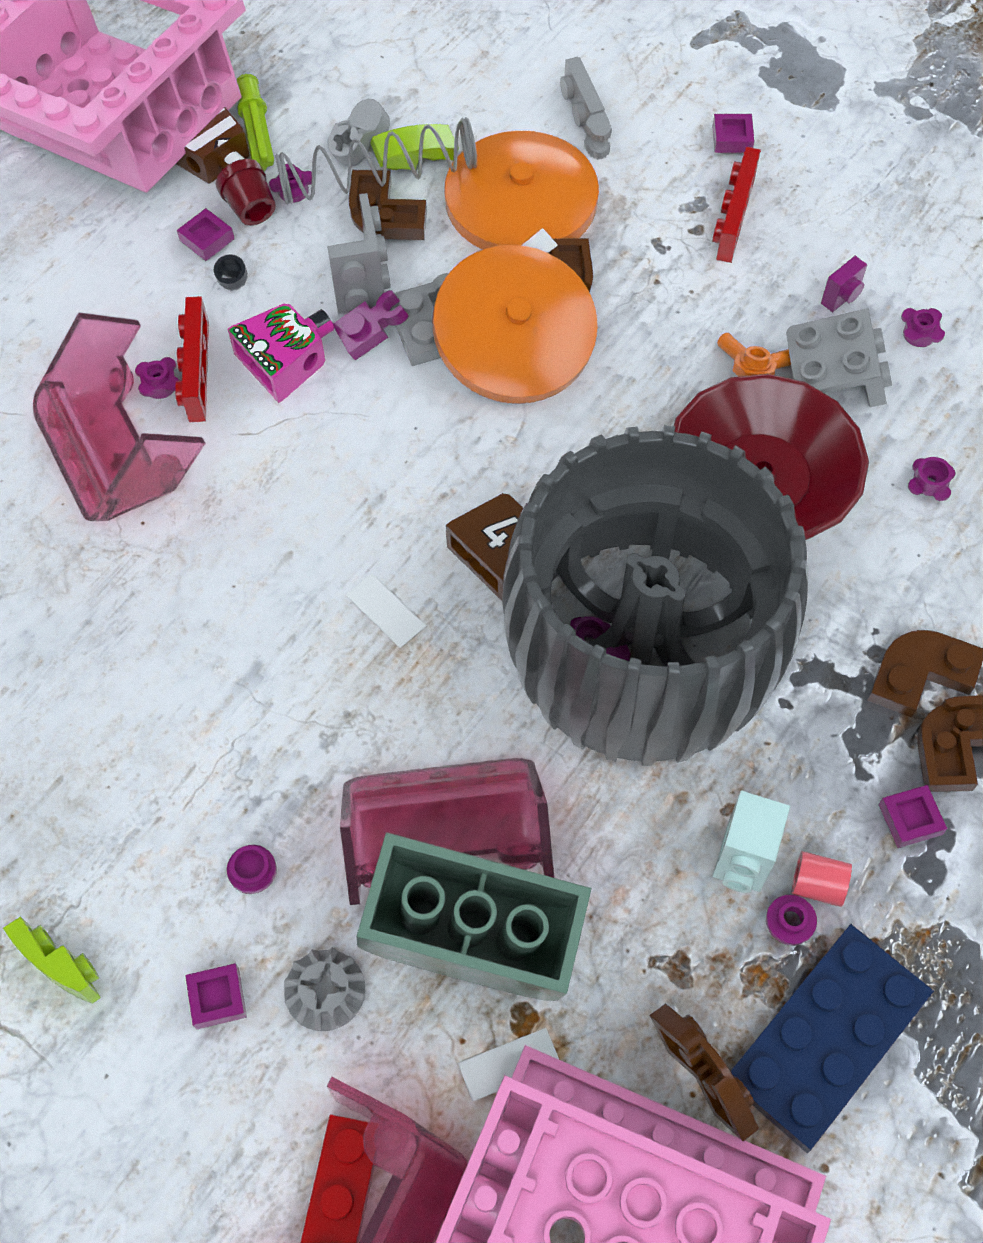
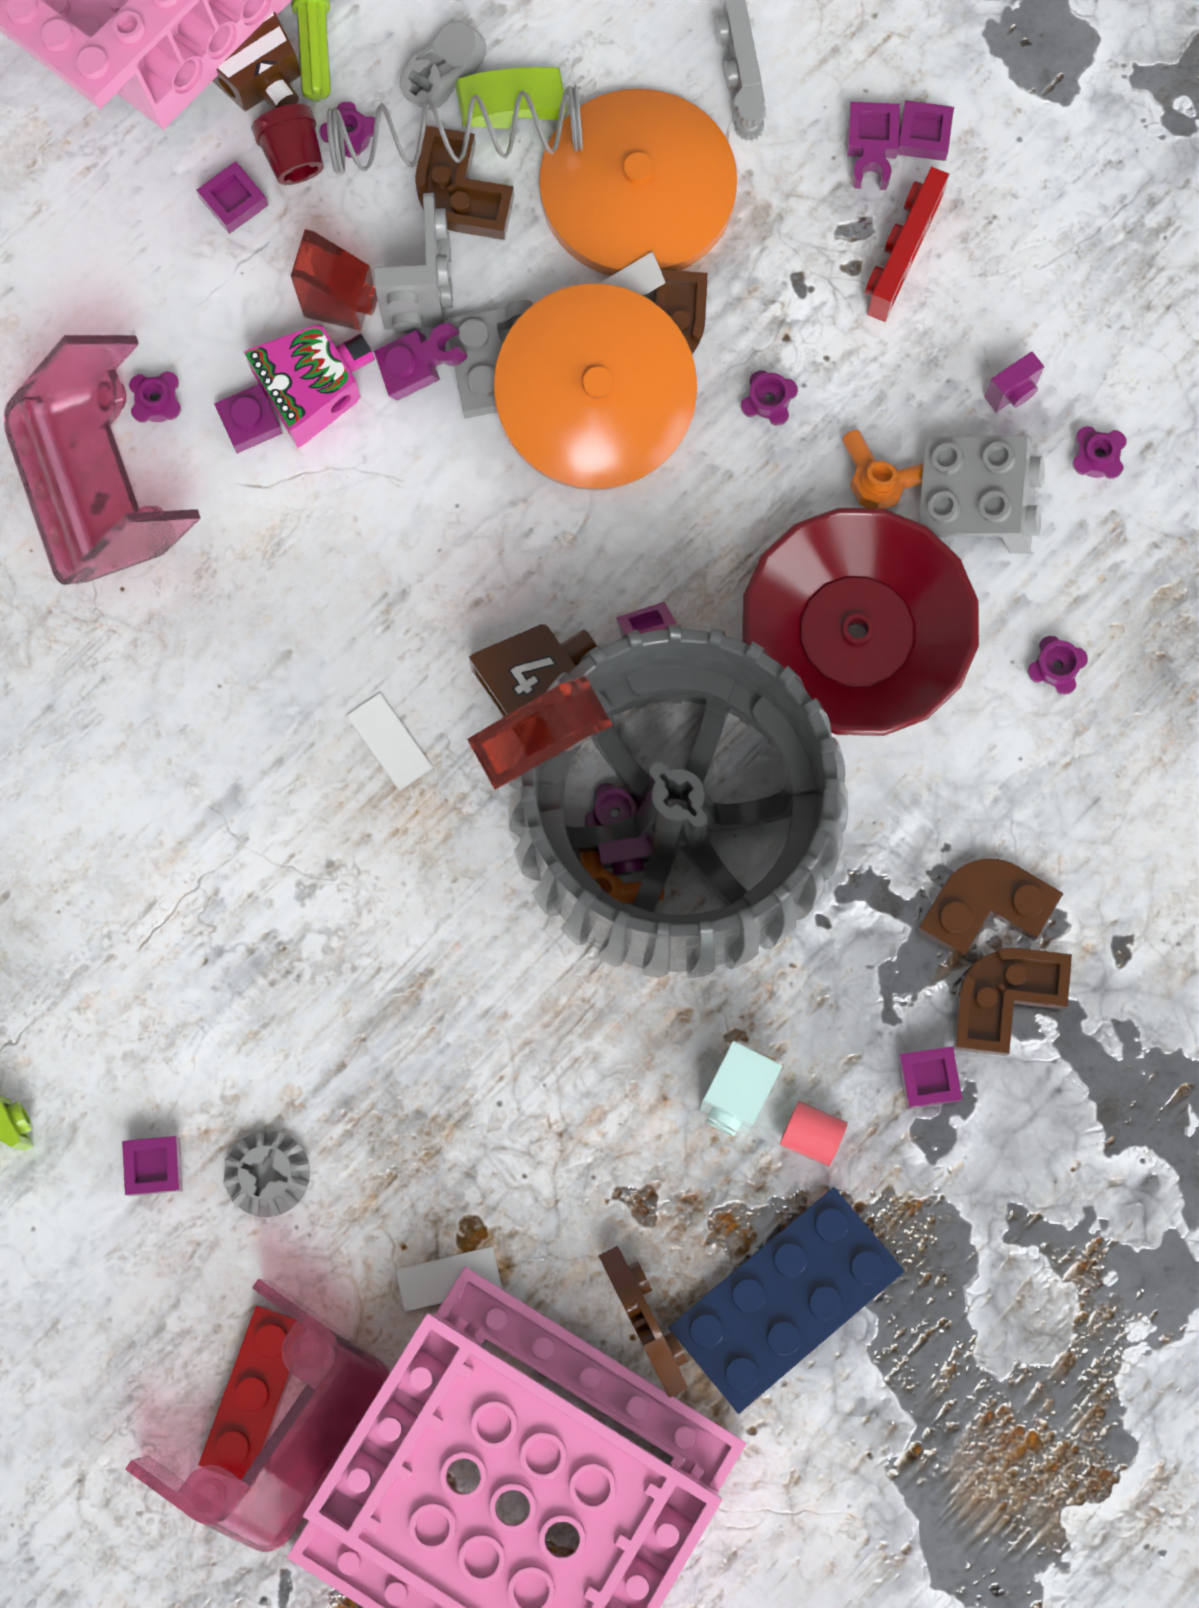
camera: 10 degrees right, 15 degrees up
red plate [175,296,209,422] -> none
black hinge [213,254,248,291] -> none
magenta plate [227,845,277,894] -> none
clear pink windscreen [340,758,554,905] -> none
sand green brick [356,832,592,1001] -> none
magenta plate [766,895,817,946] -> none
none -> magenta plate [214,384,283,454]
none -> clear red slope [290,229,378,331]
none -> clear red slope [467,675,613,790]
none -> magenta plate [741,370,798,426]
none -> magenta plate [847,102,900,190]

